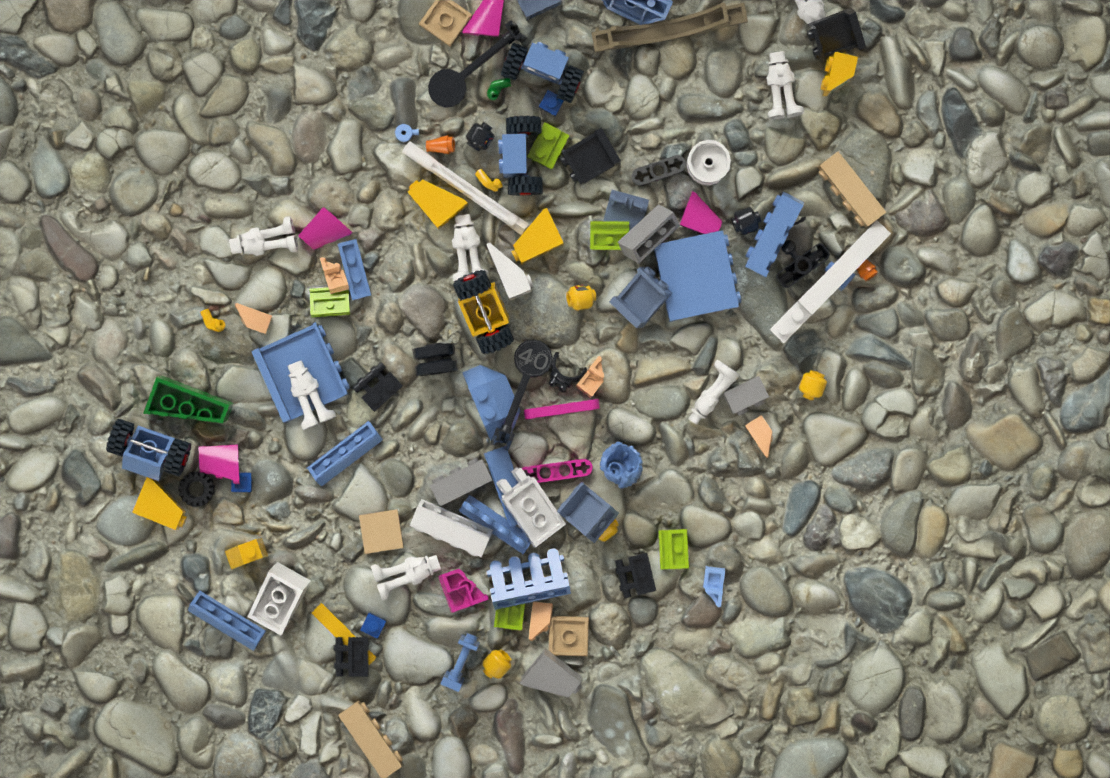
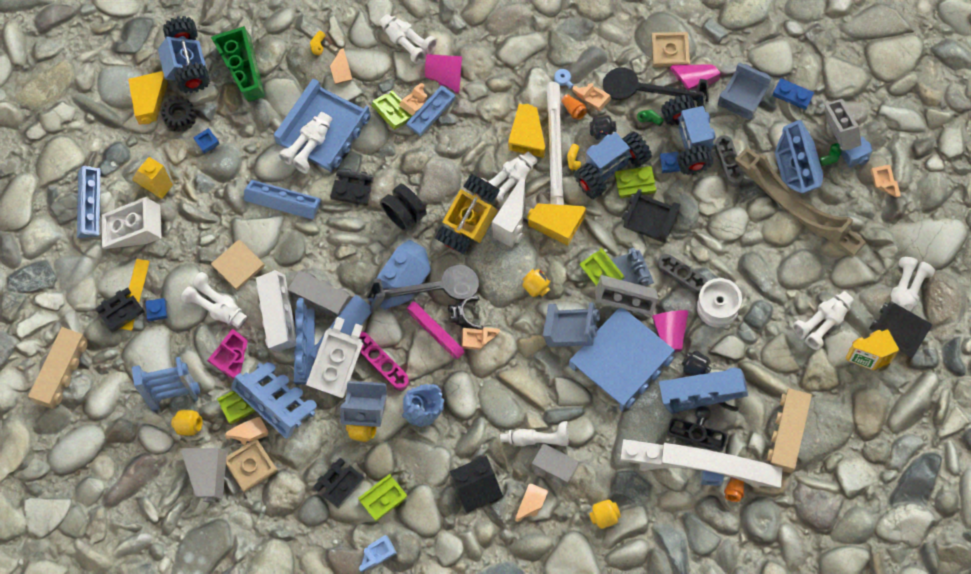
camera: 60 degrees right, 20 degrees down
dark pink slope [199,445,240,484] -> none
none -> black slope [450,455,503,513]
none -> light nougat slope [572,83,611,112]
none -> dark grey beam [715,135,744,187]

